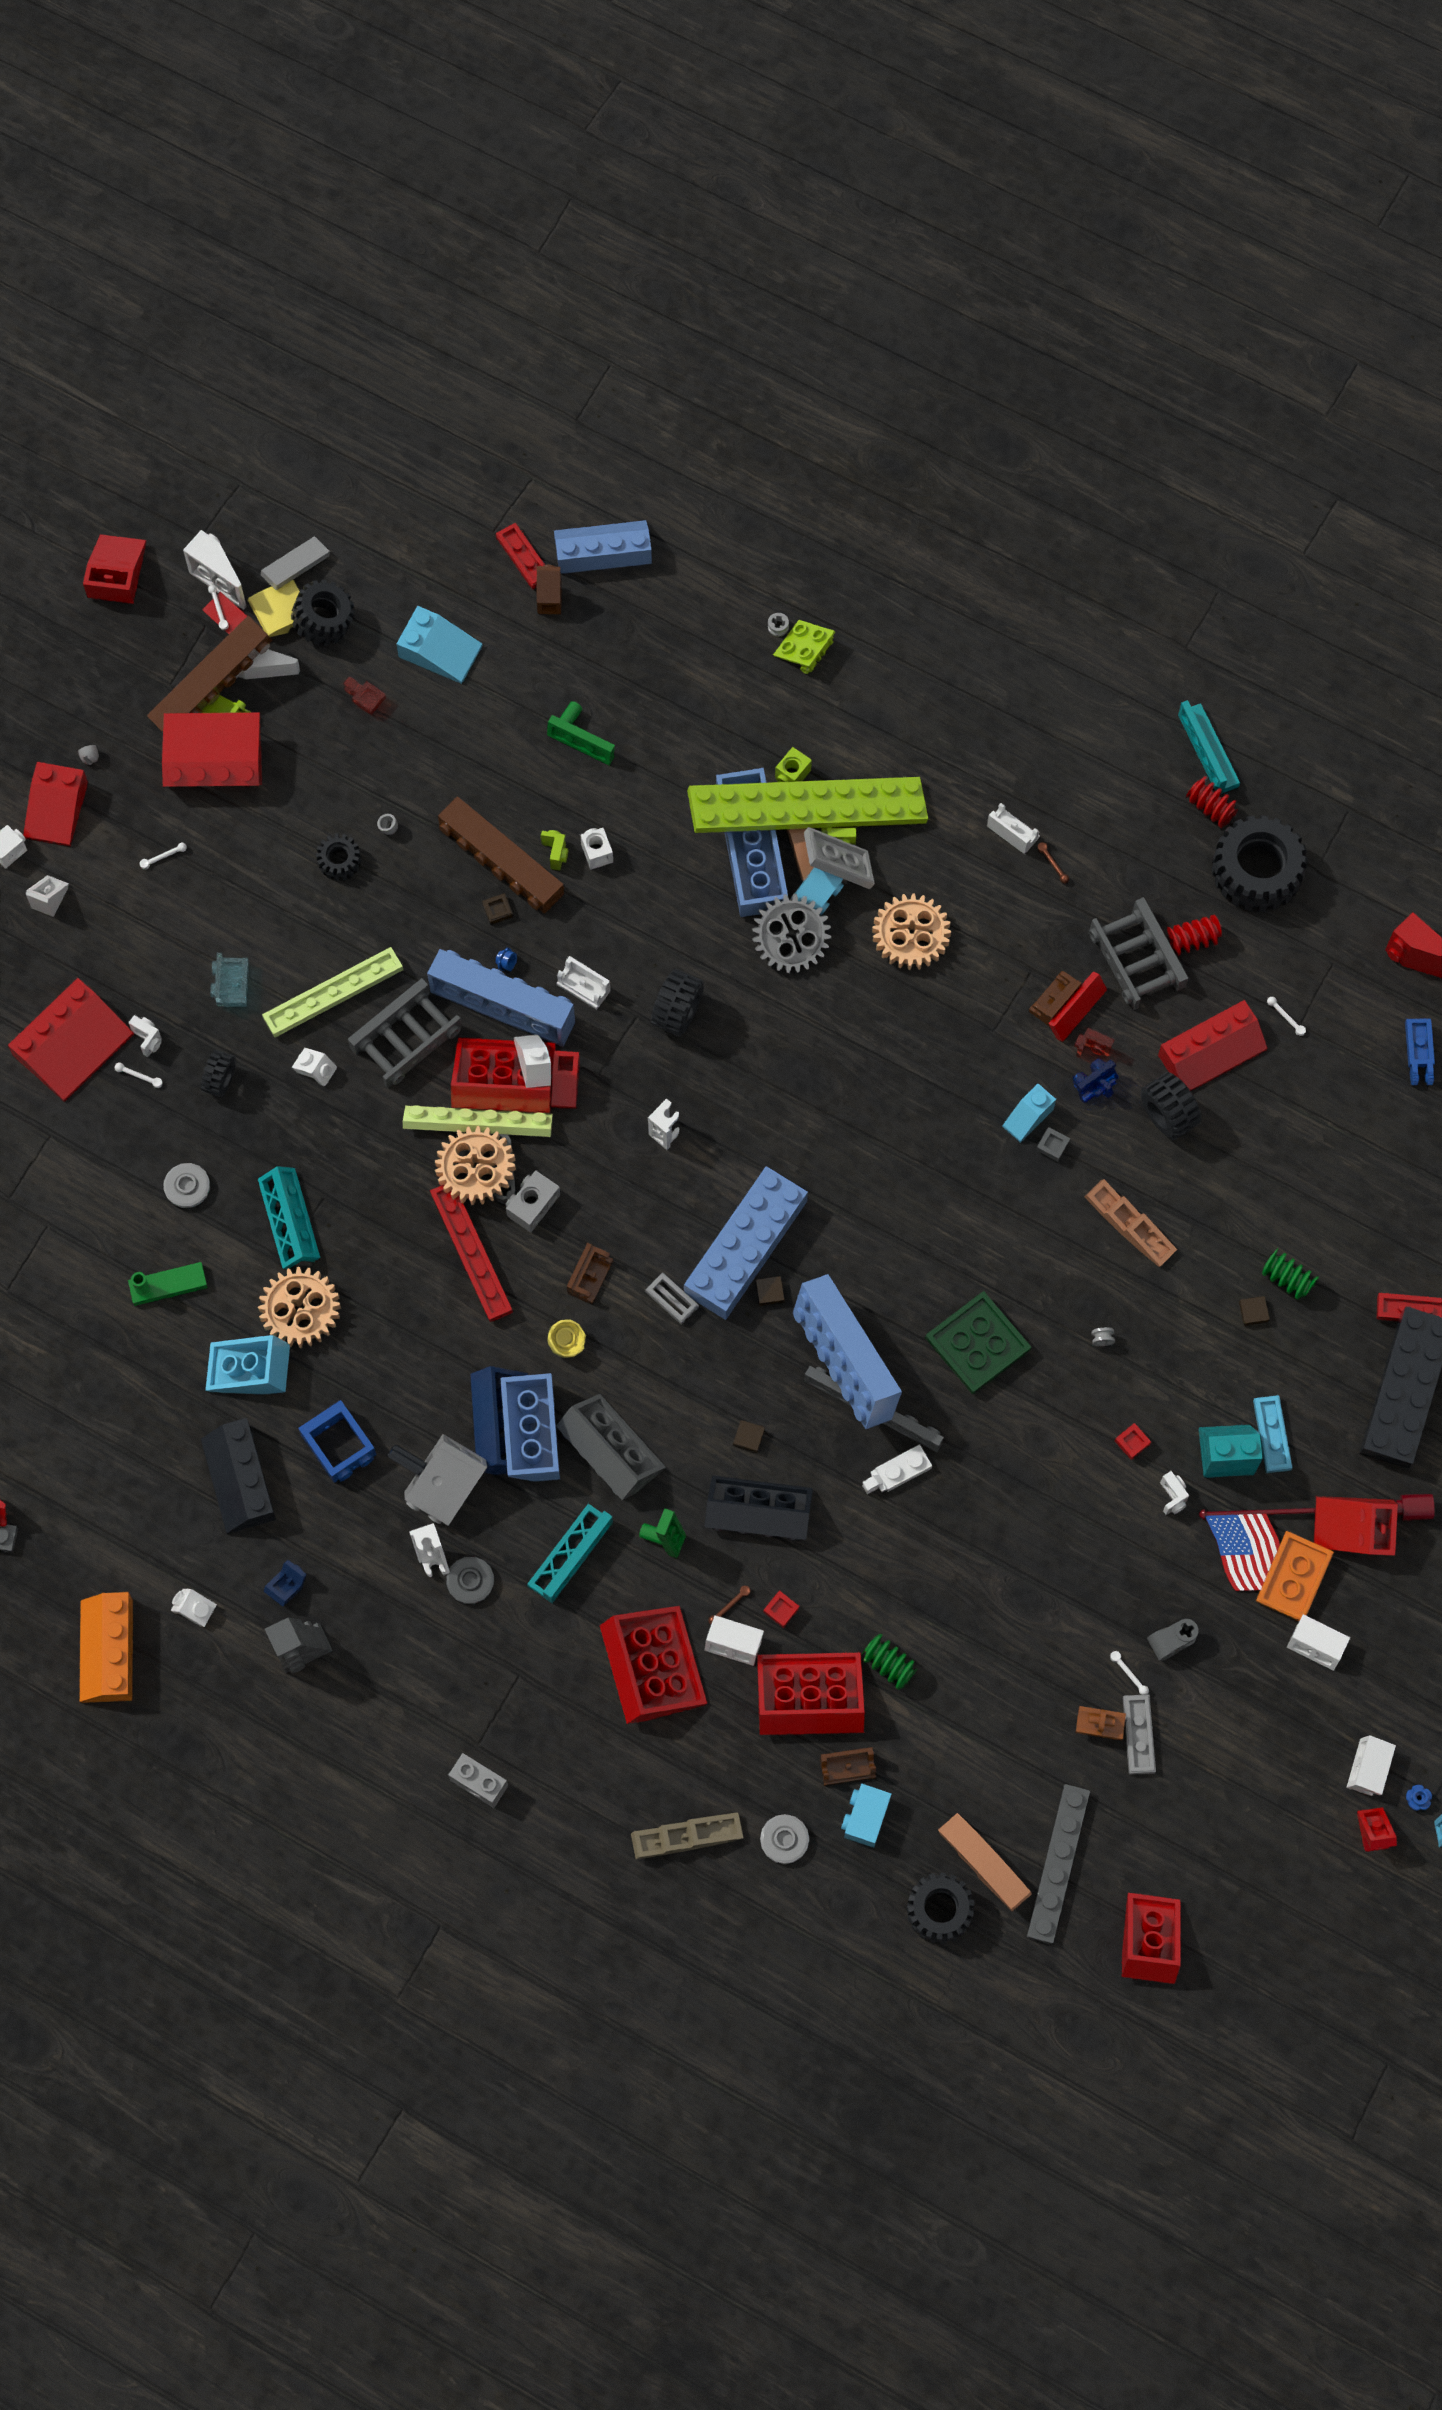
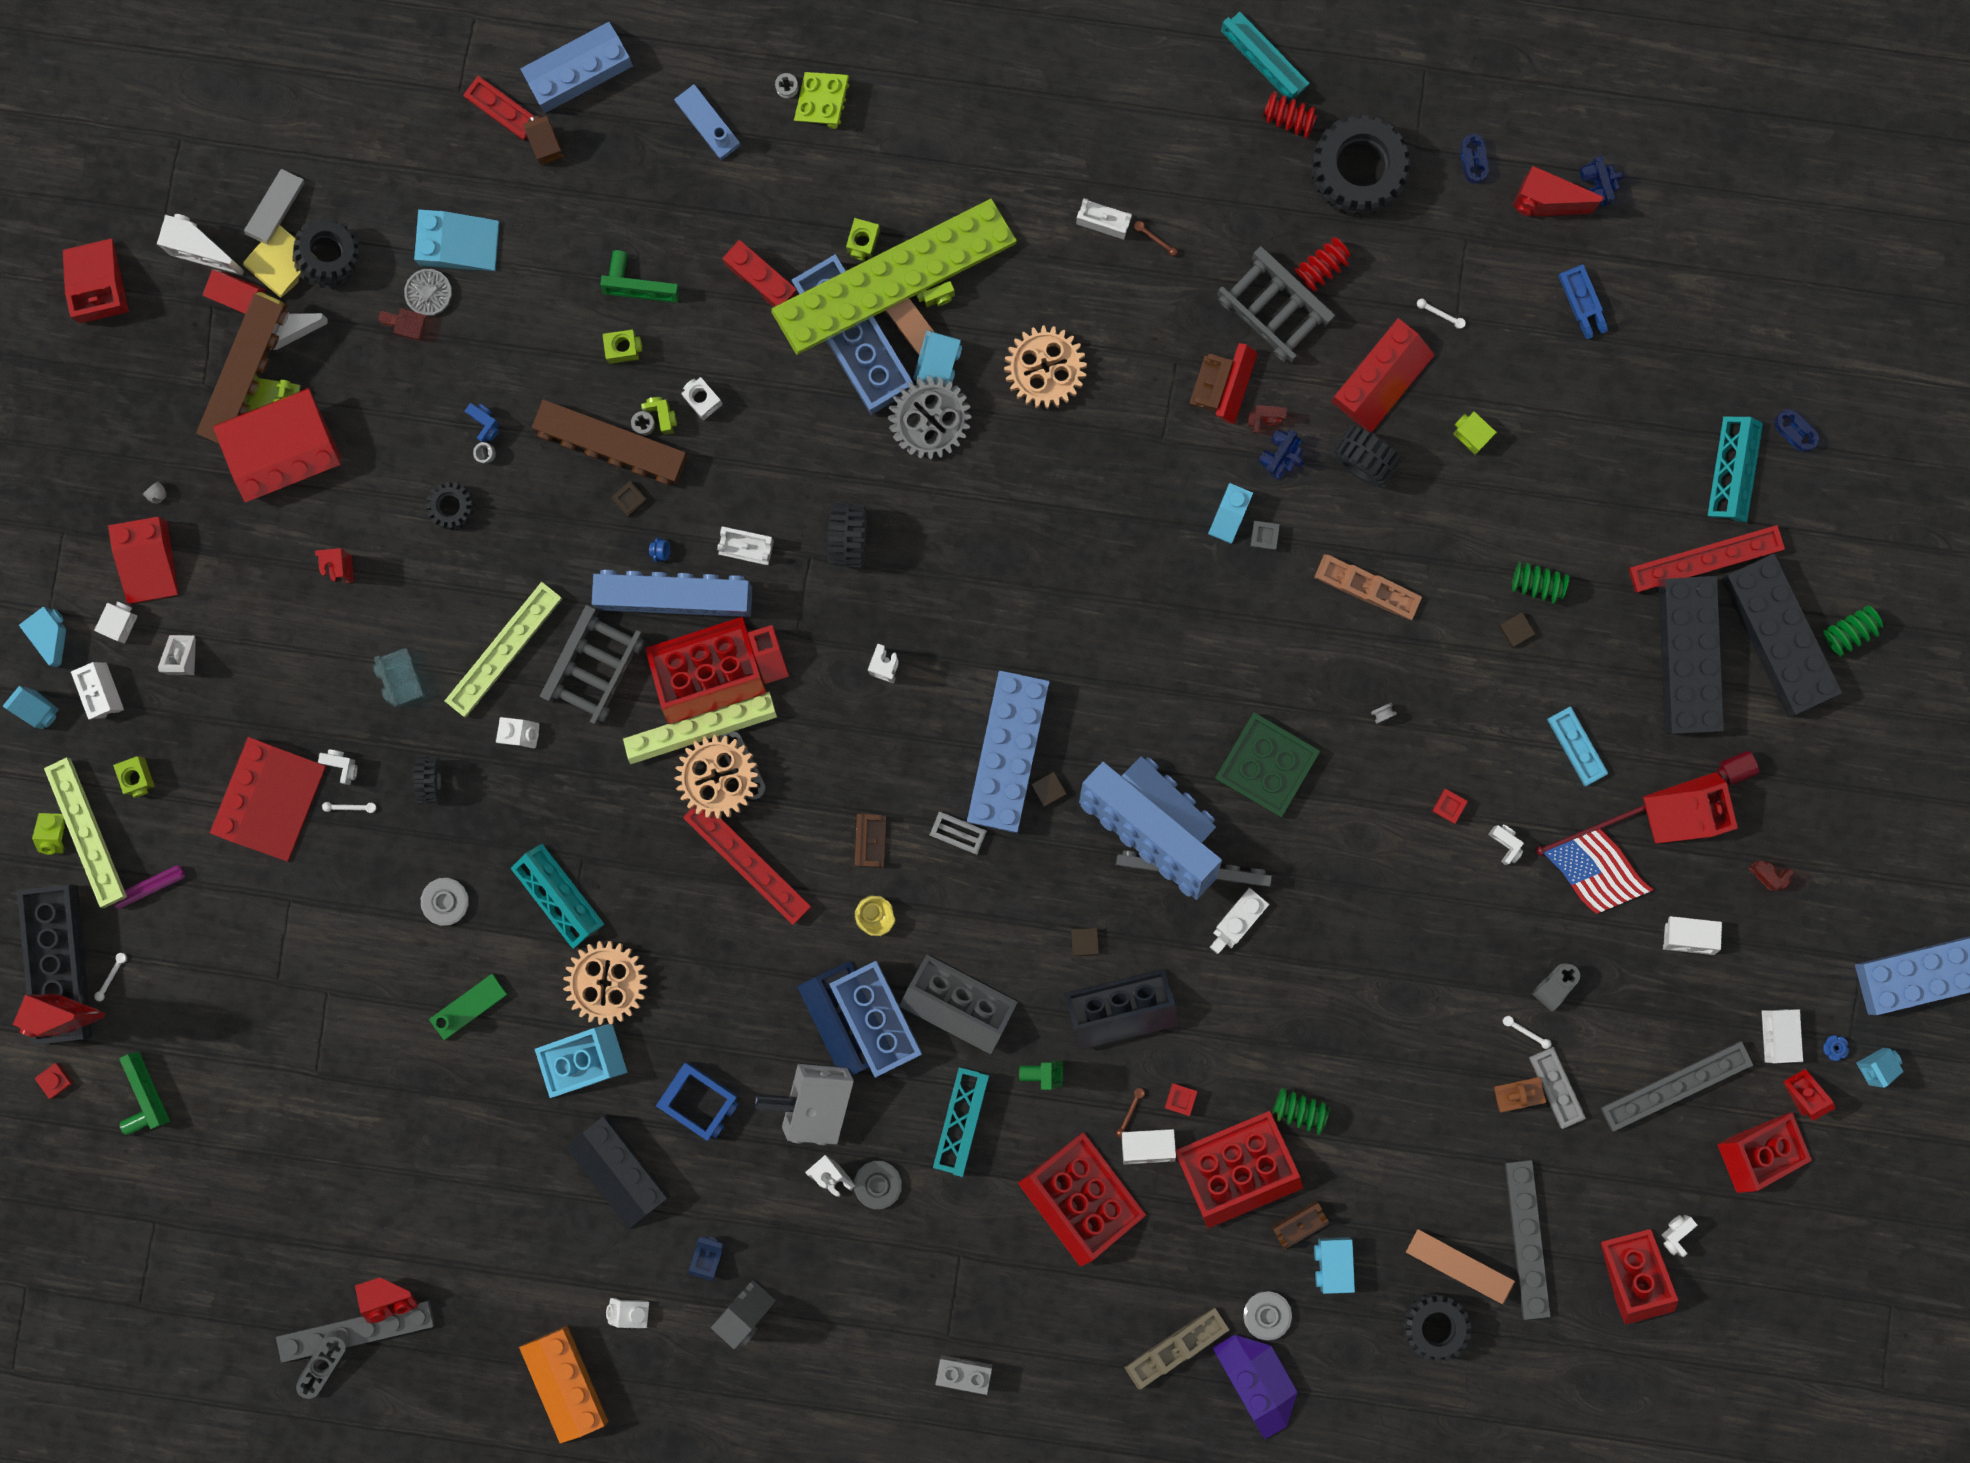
camera: 15 degrees left, 15 degrees up
white hinge [140,843,187,870] -> none
white hinge [208,585,229,630] -> none
light grey brick [505,1170,560,1233] -> none
white slope [514,1035,551,1088] -> none
light grey tile [804,827,875,889] -> none
teal slope [1199,1425,1263,1478] -> none
orange tile [1255,1531,1334,1621] -> none
none -> red hinge [315,548,354,583]
none -> light grey wheel [404,269,452,316]
none -> blue bracket [465,403,500,443]
none -> lime brick [603,330,642,364]
none -> light grey bush [631,411,655,436]
none -> medium blue piece [674,84,741,160]
none -> red arch [722,240,798,307]
none -> medium blue slope [1121,756,1216,843]
none -> dark purple wedge [1212,1334,1297,1440]
none -> lime brick [1453,412,1496,454]
none -> clear blue beam [1460,134,1489,184]
none -> dark grey plate [1600,1041,1753,1132]
none -> white bracket [1662,1215,1697,1257]
none -> red slope [1717,1113,1812,1193]
none -> clear red bracket [1749,860,1794,890]

